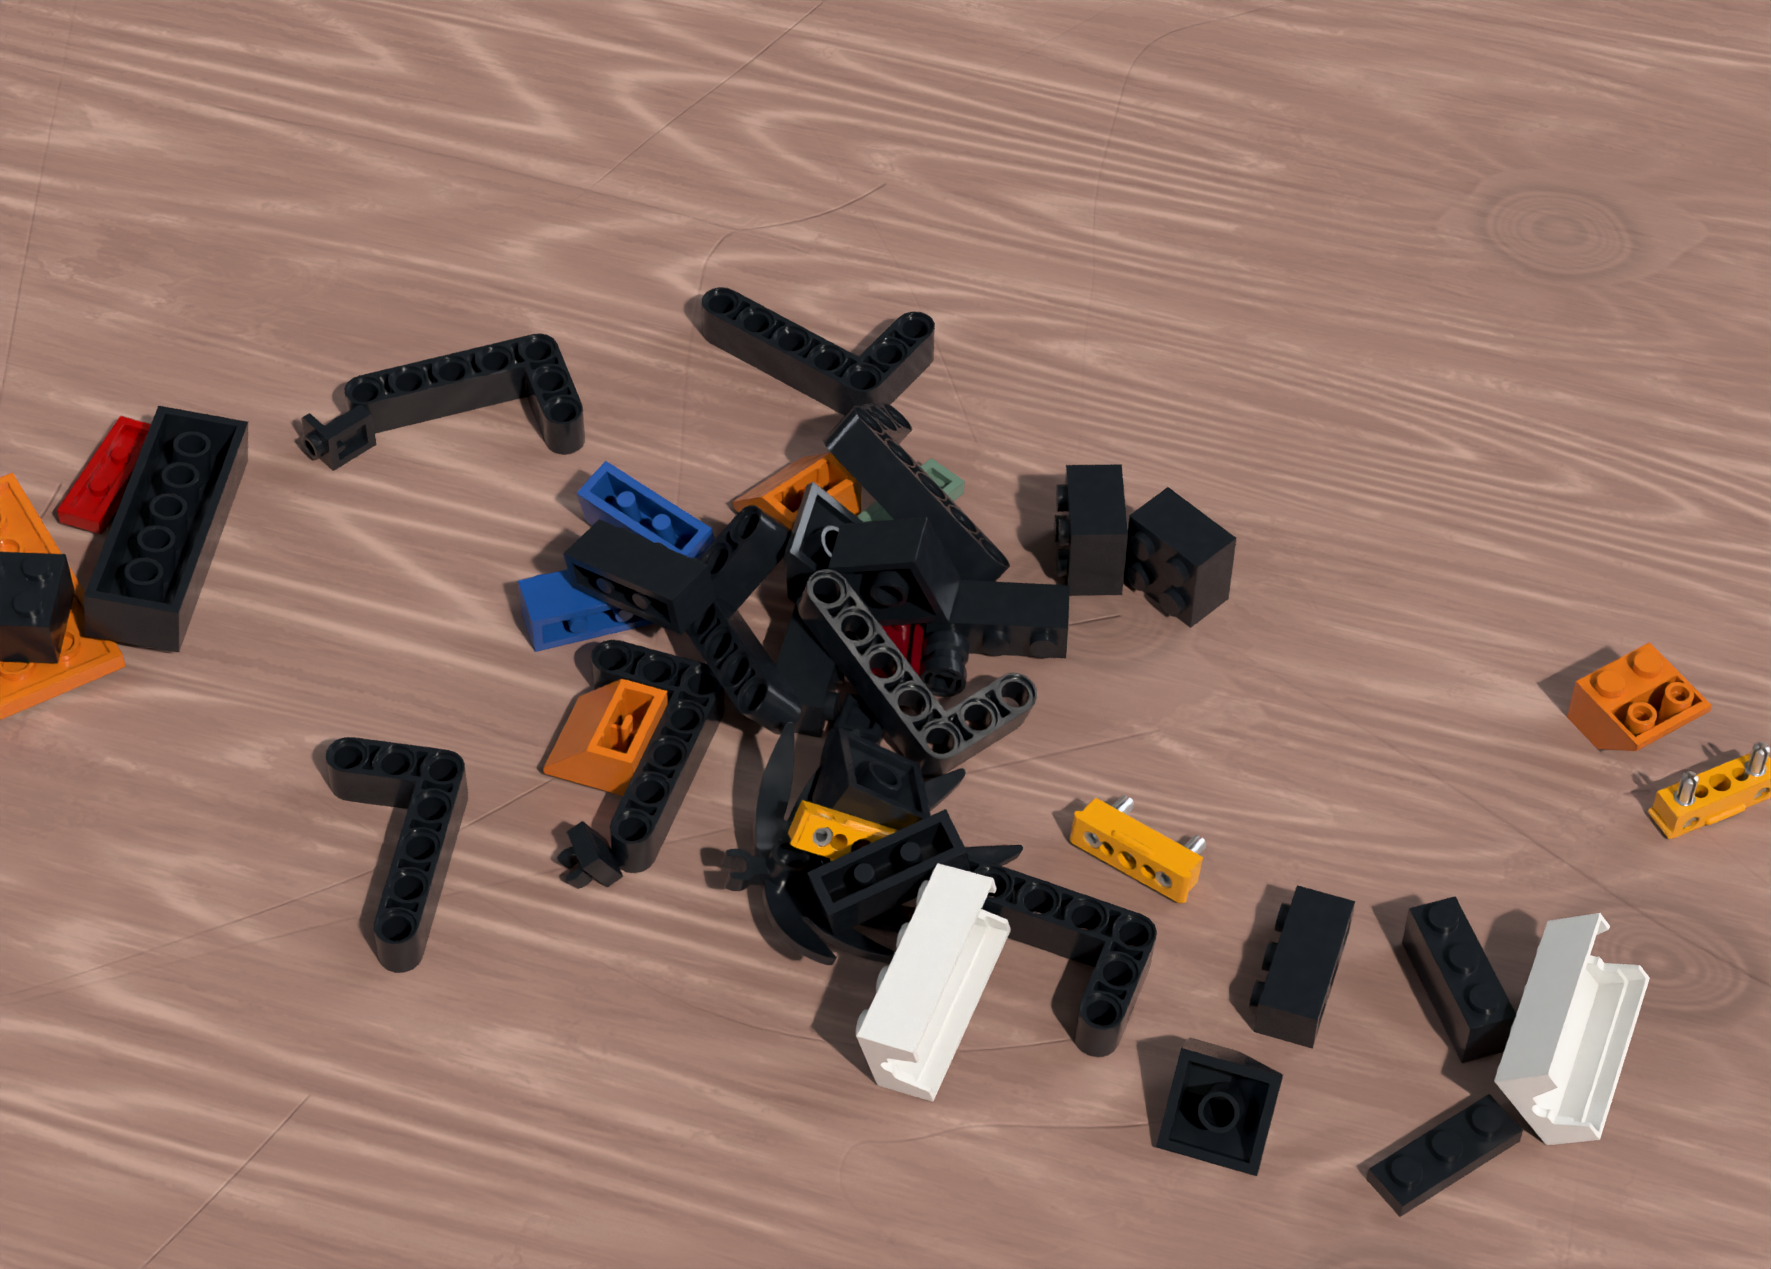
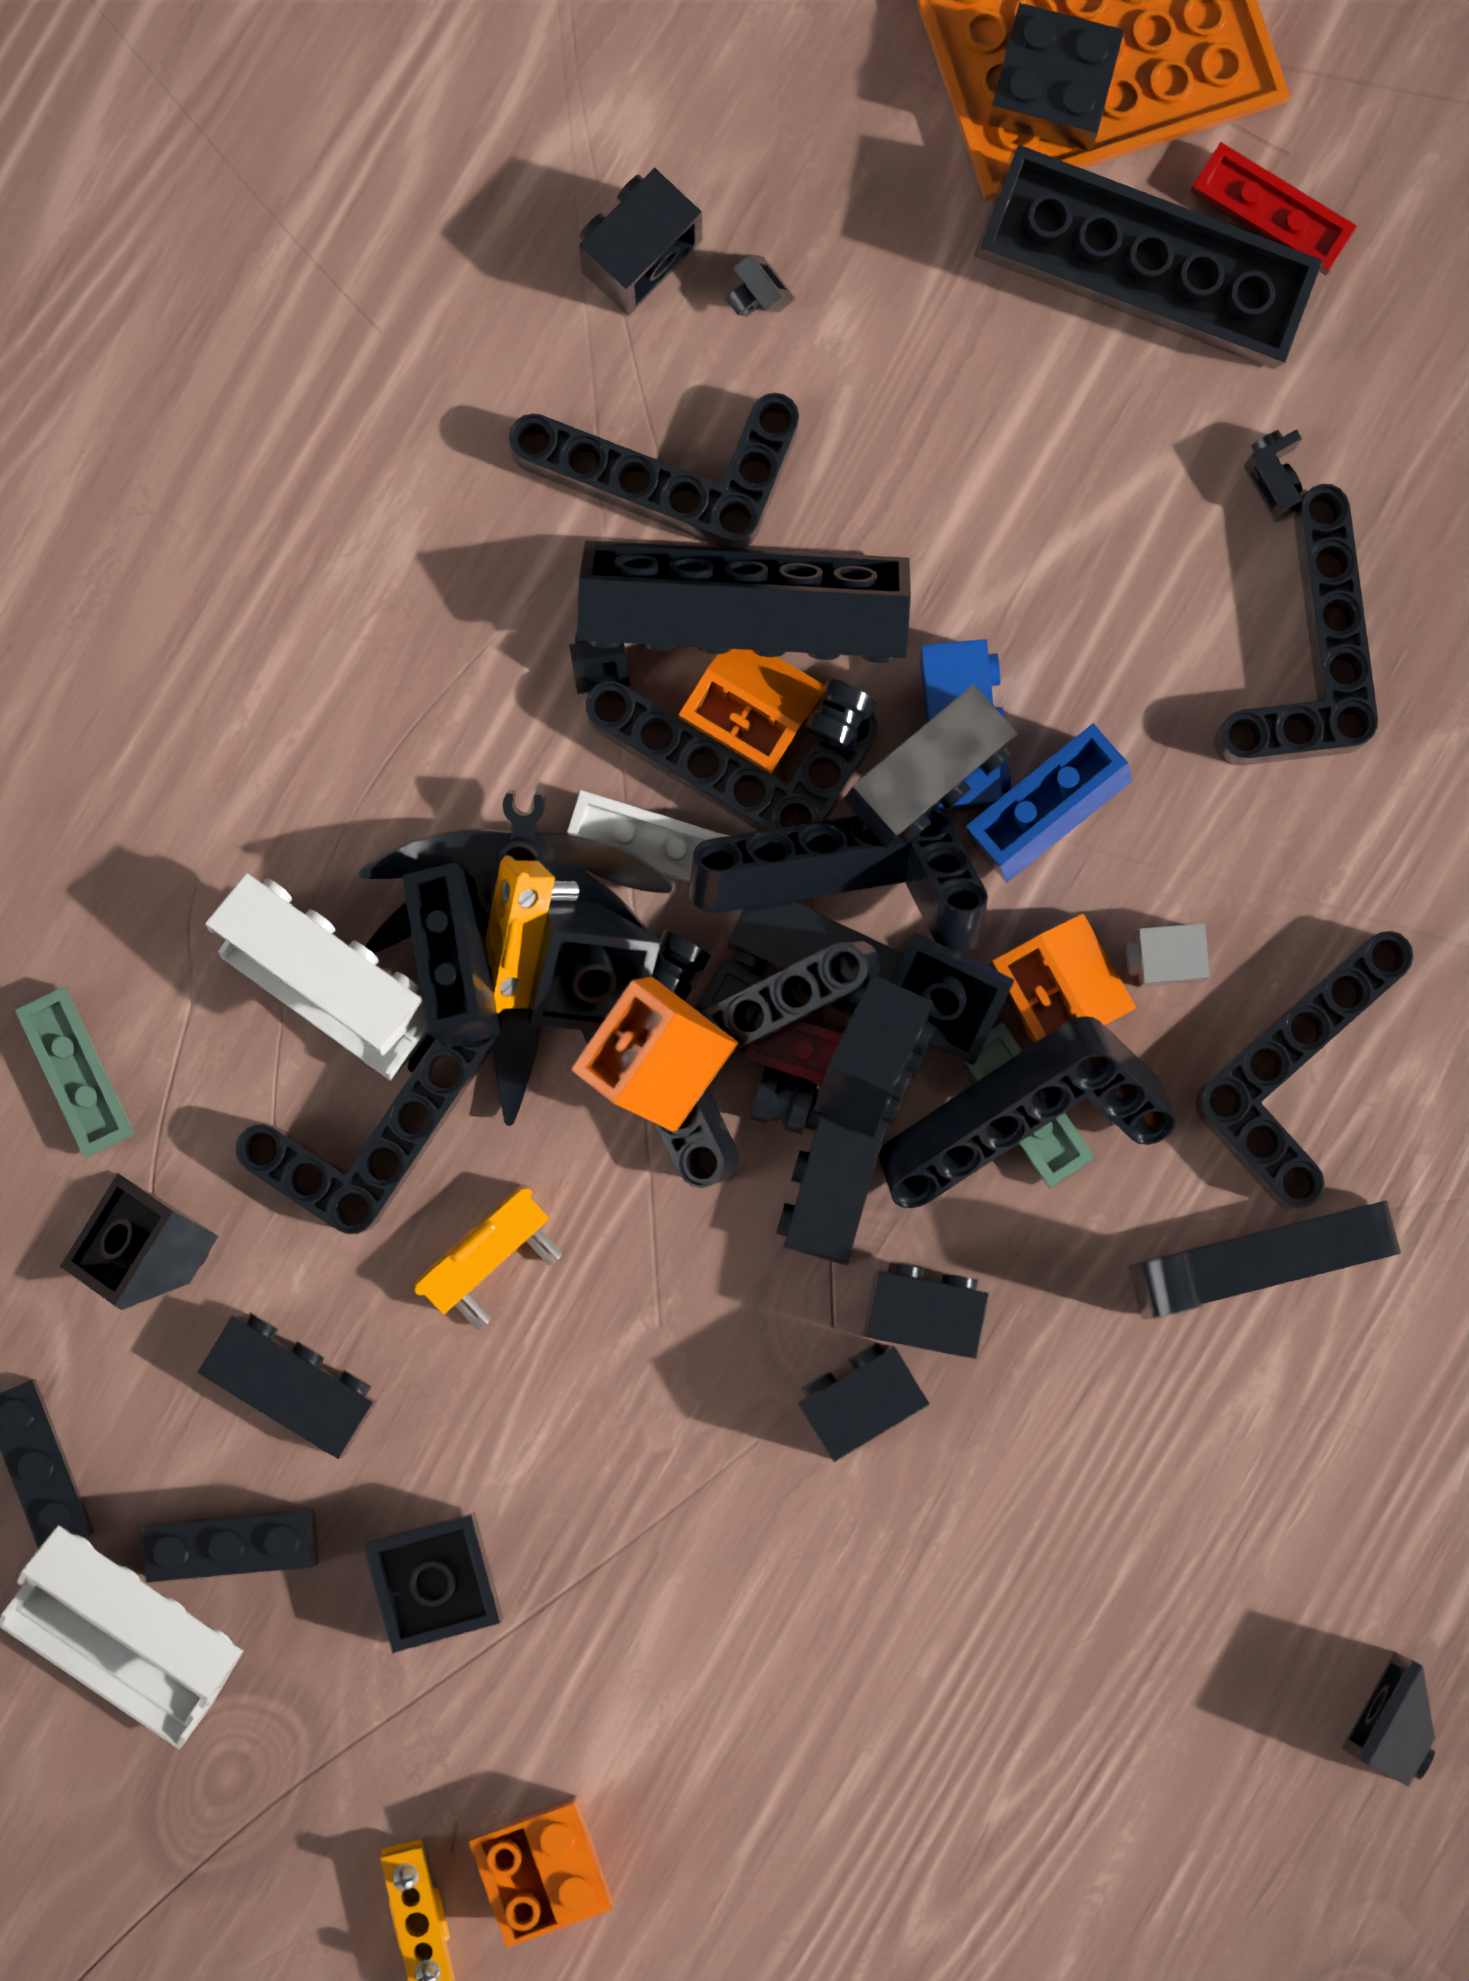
camera: 100 degrees right, 35 degrees up
none -> sand green plate [15,986,136,1158]
none -> black brick [364,1512,504,1653]
none -> white plate [567,790,727,883]
none -> orange slope [571,977,738,1132]
none -> black brick [577,540,911,663]
none -> black brick [579,167,702,316]
none -> black tile [725,254,796,316]
none -> black wheel [804,678,877,752]
none -> light grey brick [1126,923,1210,987]
none -> black beam [1128,1200,1401,1319]
none -> black slope [1342,1652,1435,1787]

